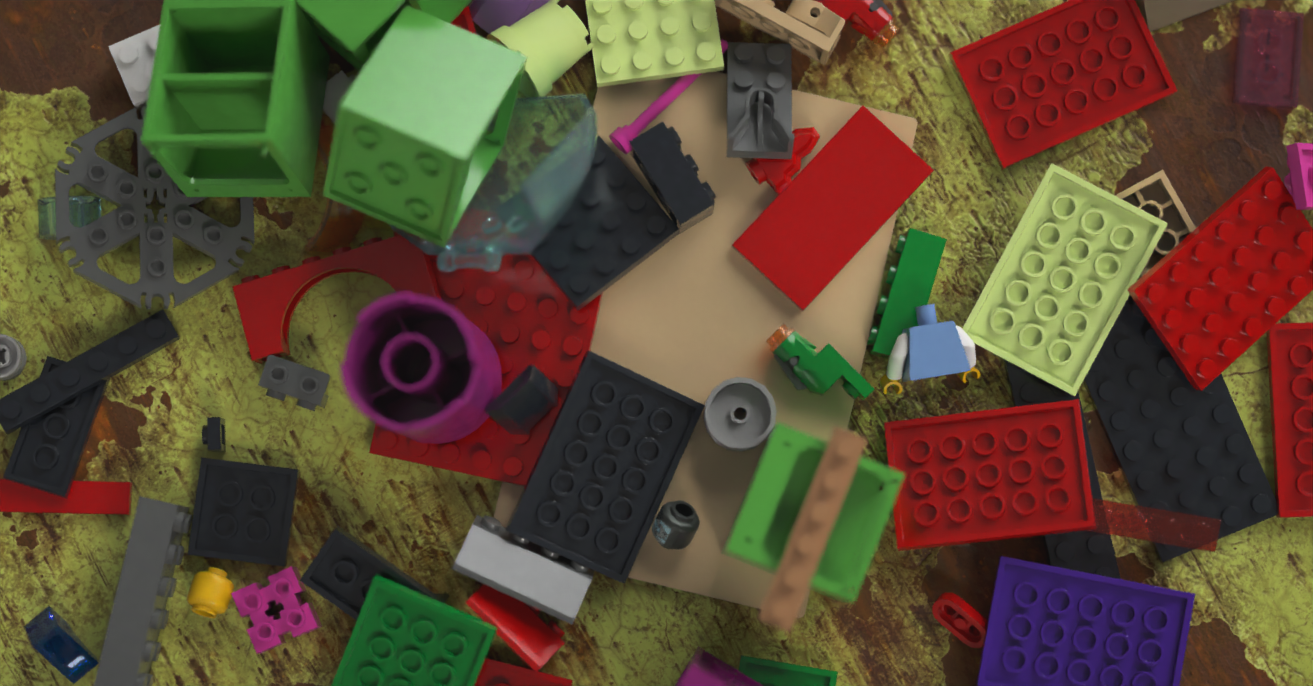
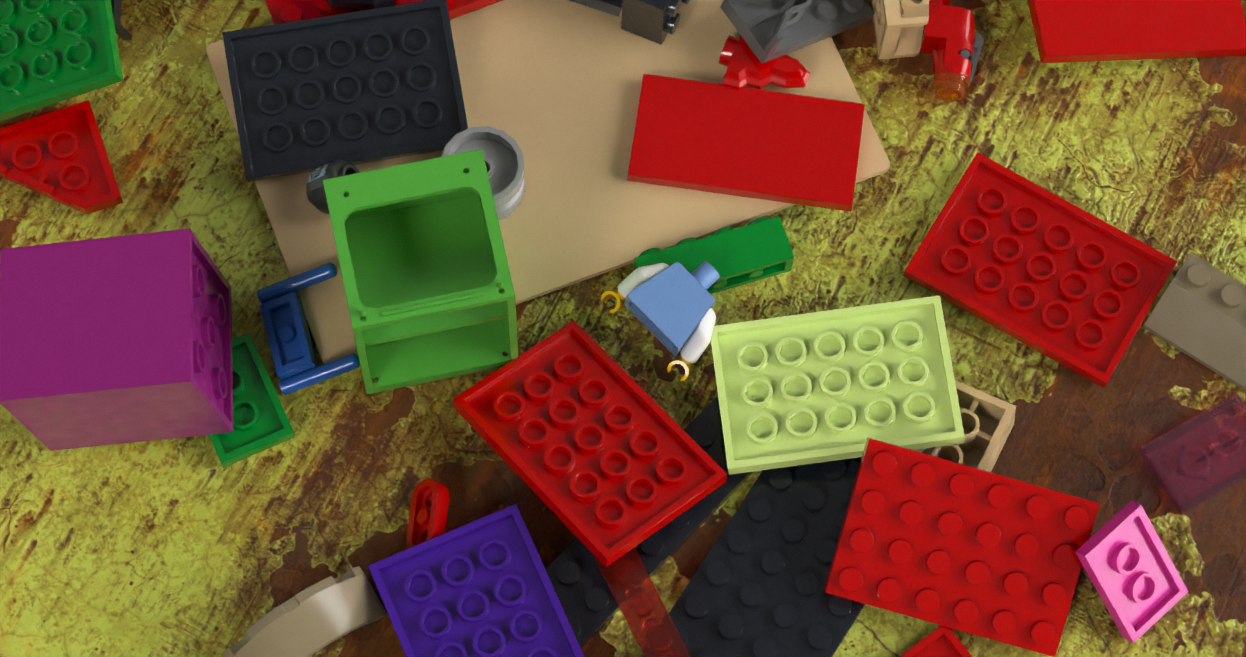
camera: 55 degrees right, 15 degrees down
slope [452,515,595,624] -> none
red slope [465,584,566,672] -> none
medium nougat plate [758,426,868,632] -> none
green plate [766,324,875,401] -> none
none -> blue plate [257,263,360,395]

